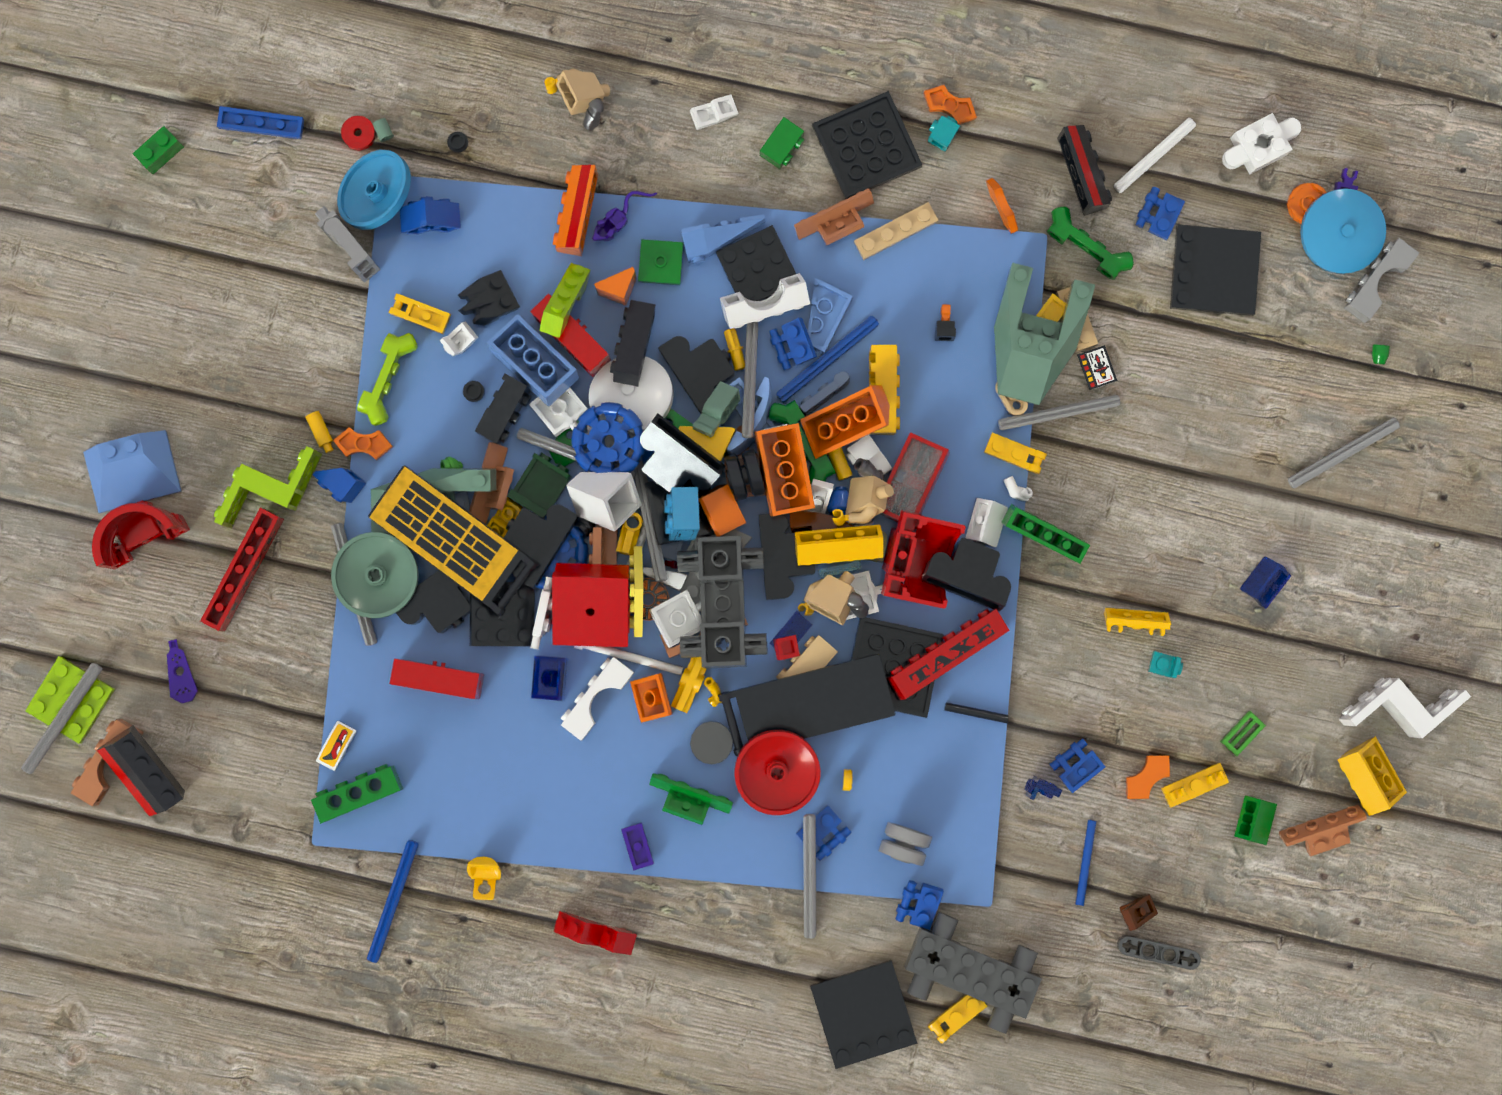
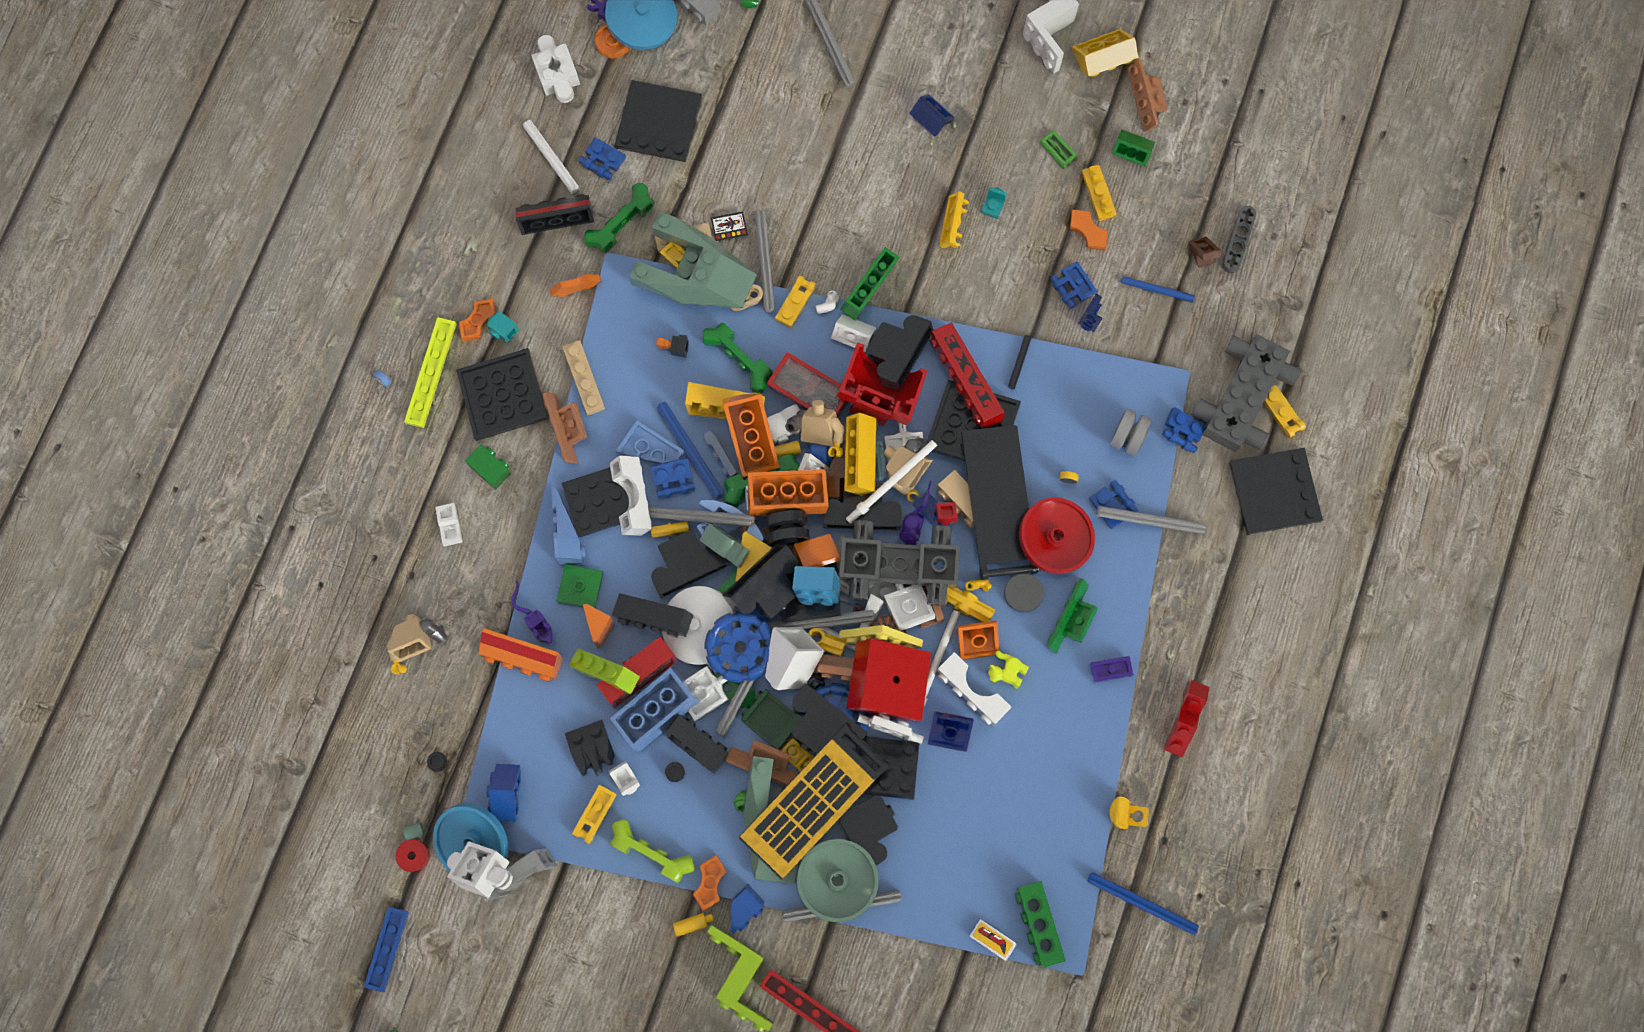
camera: 80 degrees left, 10 degrees down
red brick [389,659,484,699] -> none
none -> medium blue tile [373,370,391,388]
none -> neon yellow plate [404,317,457,428]
none -> white brick [447,841,513,898]
none -> green plate [703,322,773,393]
none -> white bar [846,440,937,524]
none -> dark purple animal [899,481,932,545]
none -> neon yellow animal [988,650,1029,689]

